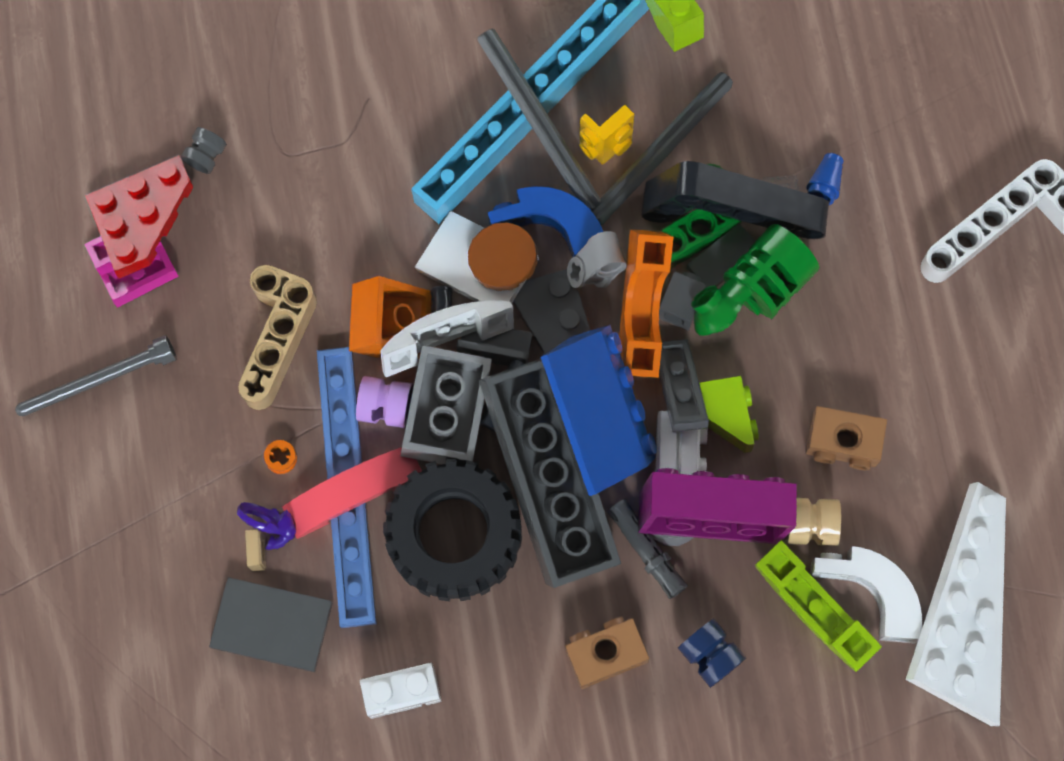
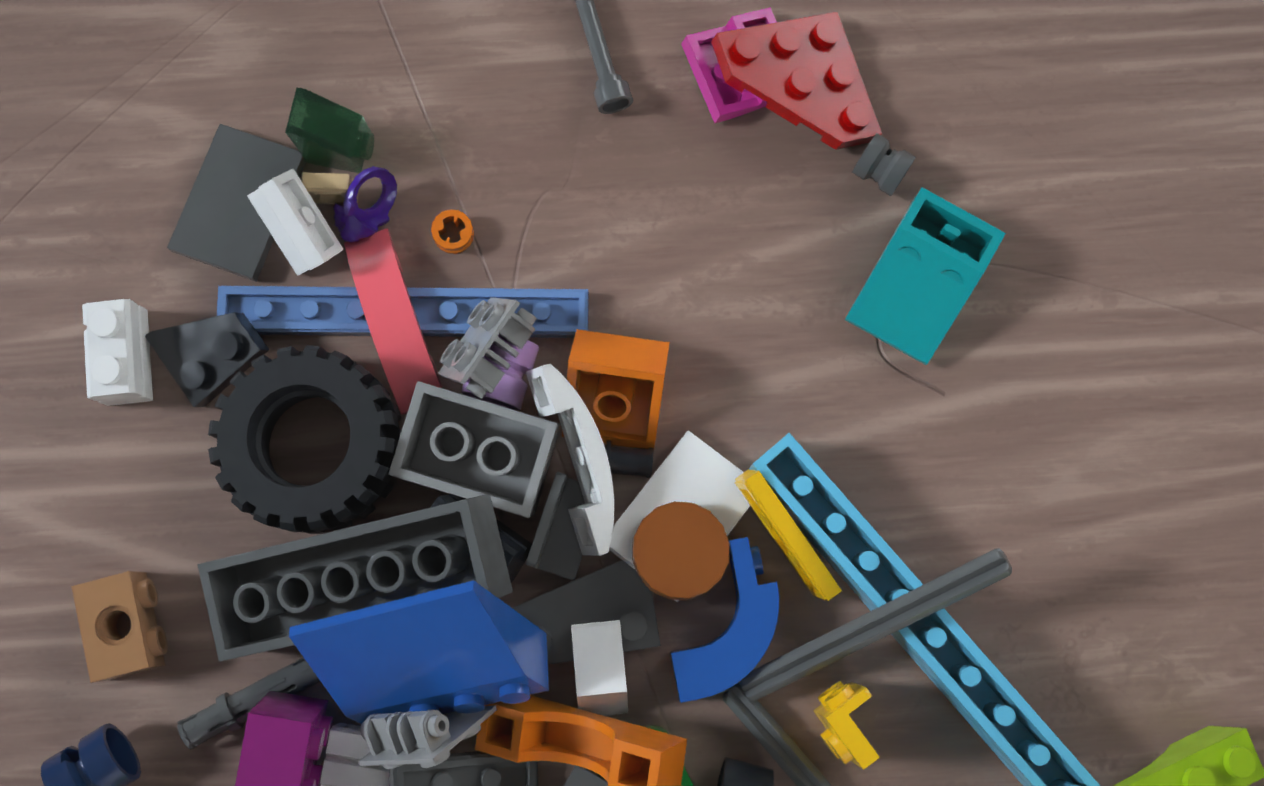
camera: 95 degrees right, 5 degrees up
tan beam [238,265,317,410] -> none
light grey piece [567,231,627,288] -> none
none -> black wing [145,312,269,407]
none -> white panel [247,169,344,276]
none -> clear green slope [285,87,374,173]
none -> light grey hinge [358,705,497,769]
none -> light grey hinge [438,297,537,399]
none -> white slope [571,620,628,716]
none -> yellow tile [734,469,842,601]
none -> teal slope [844,187,1006,365]

